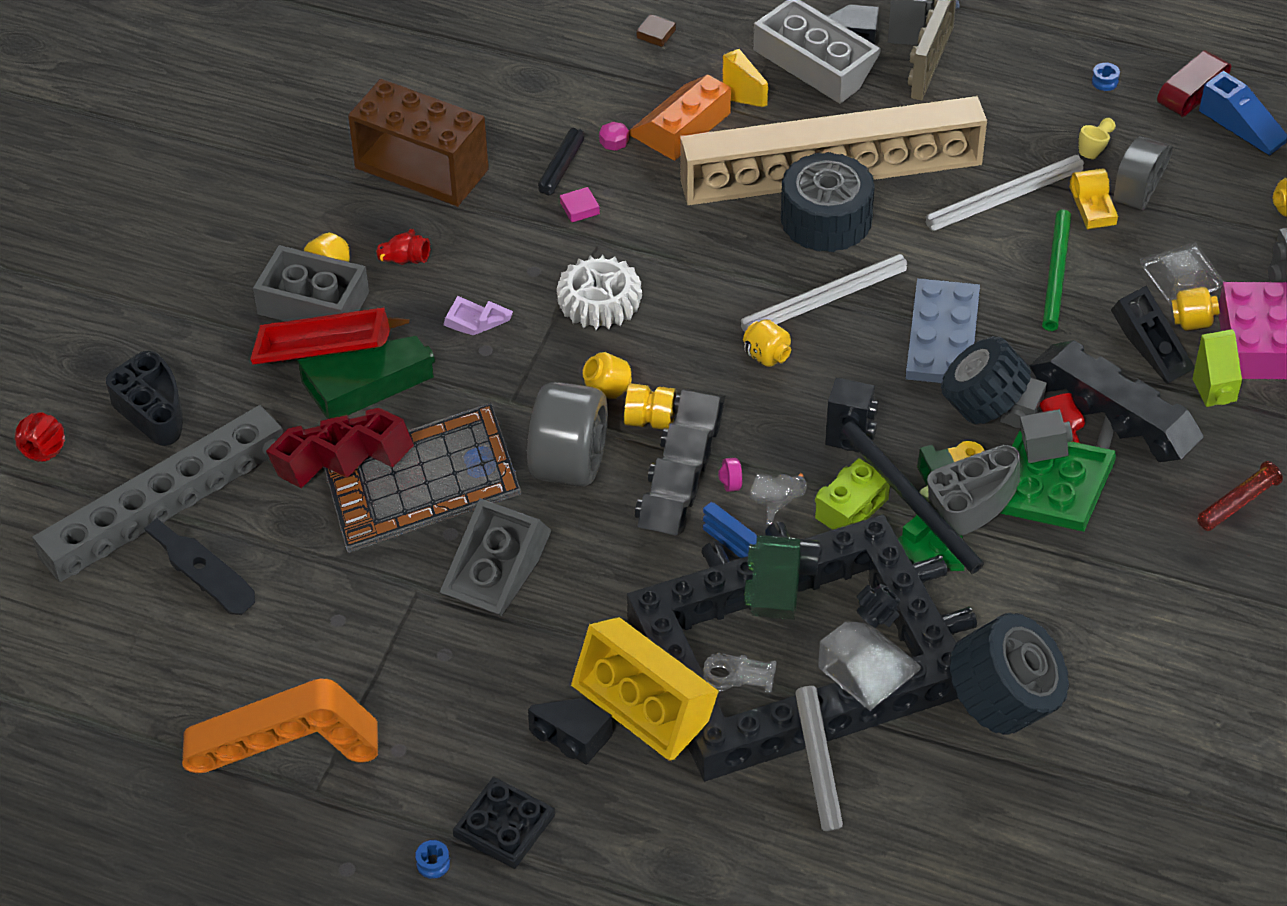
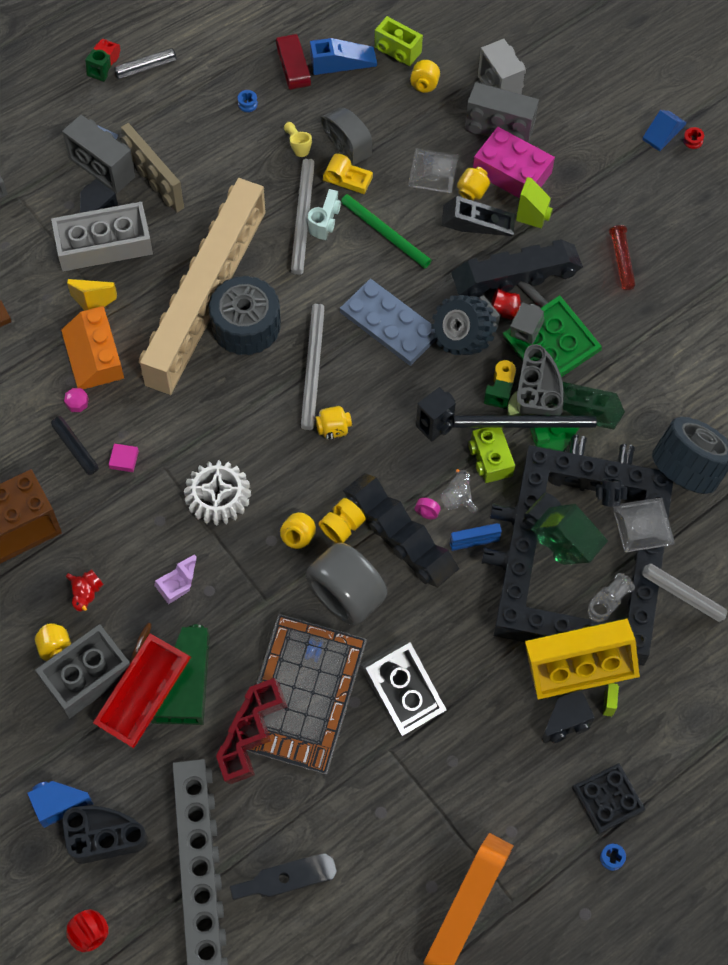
camera: 60 degrees left, 15 degrees up
none -> blue slope [27,781,93,828]
none -> light aqua plate [308,189,341,240]
none -> clear green slope [551,382,625,430]
none -> lime tile [603,683,619,717]

